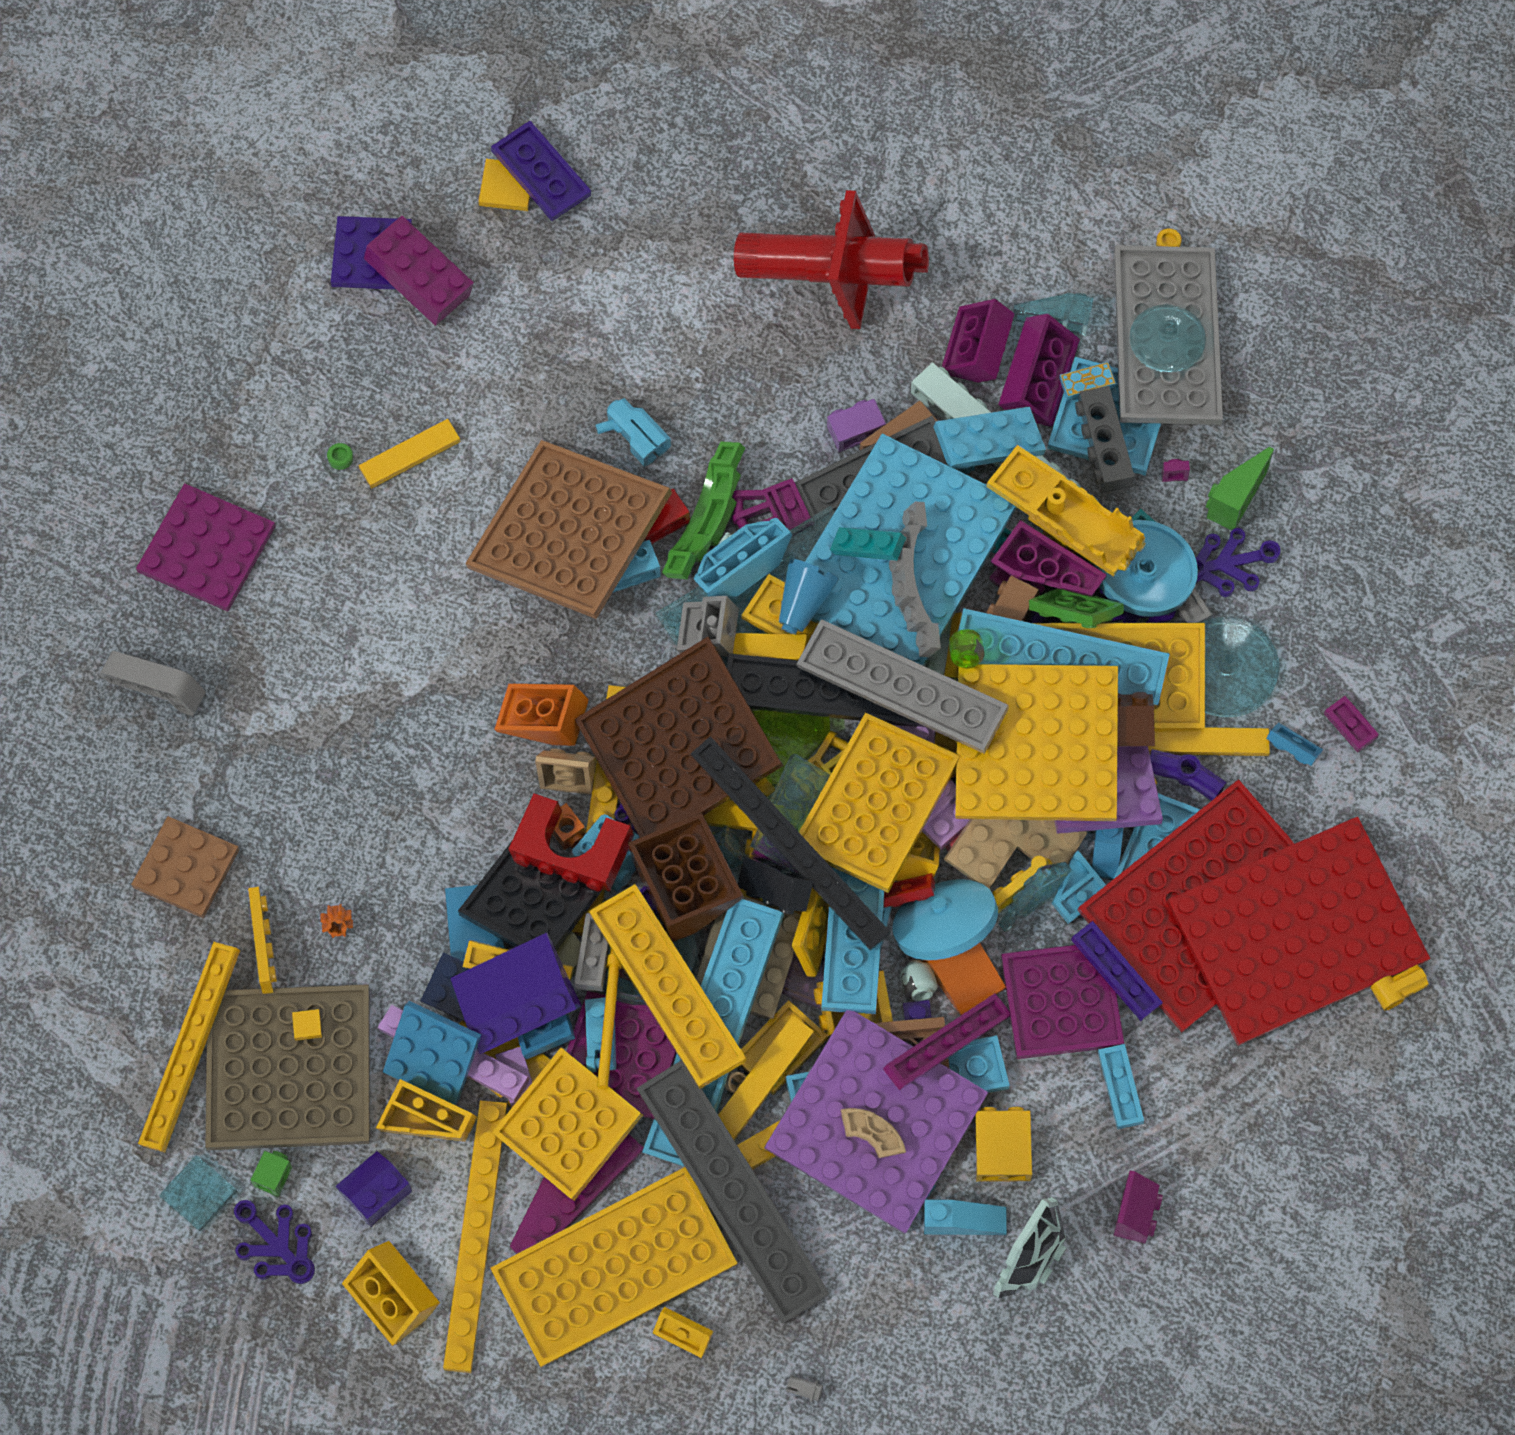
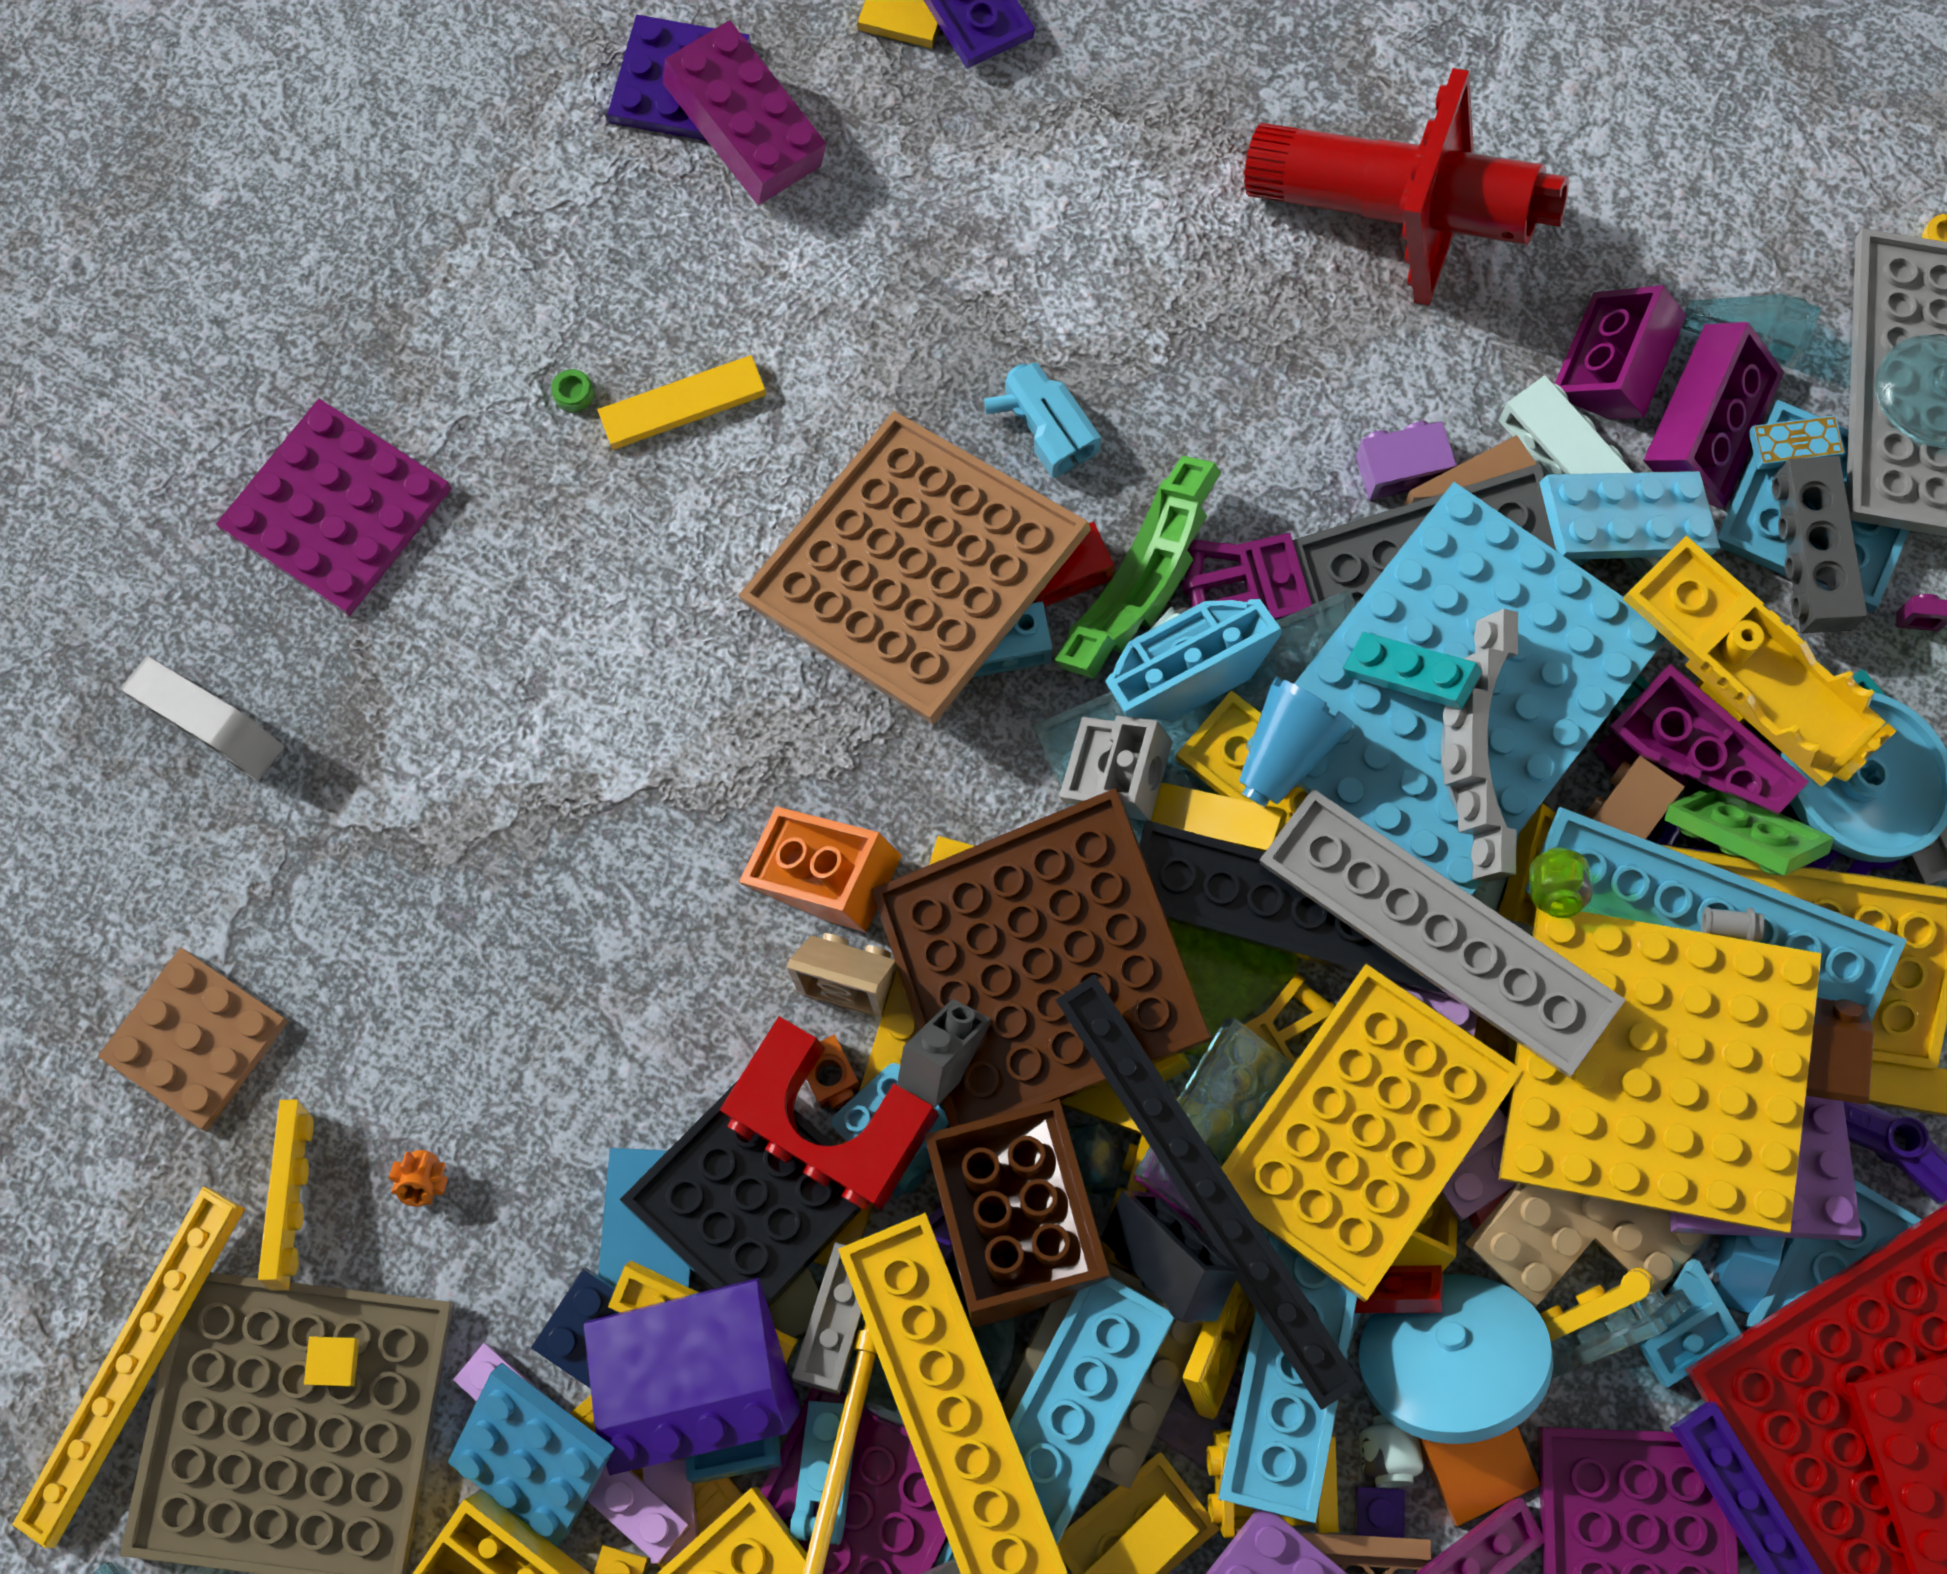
camera: 10 degrees right, 5 degrees up
none -> dark grey slope [897,999,991,1108]
none -> light grey pin [1701,907,1764,941]

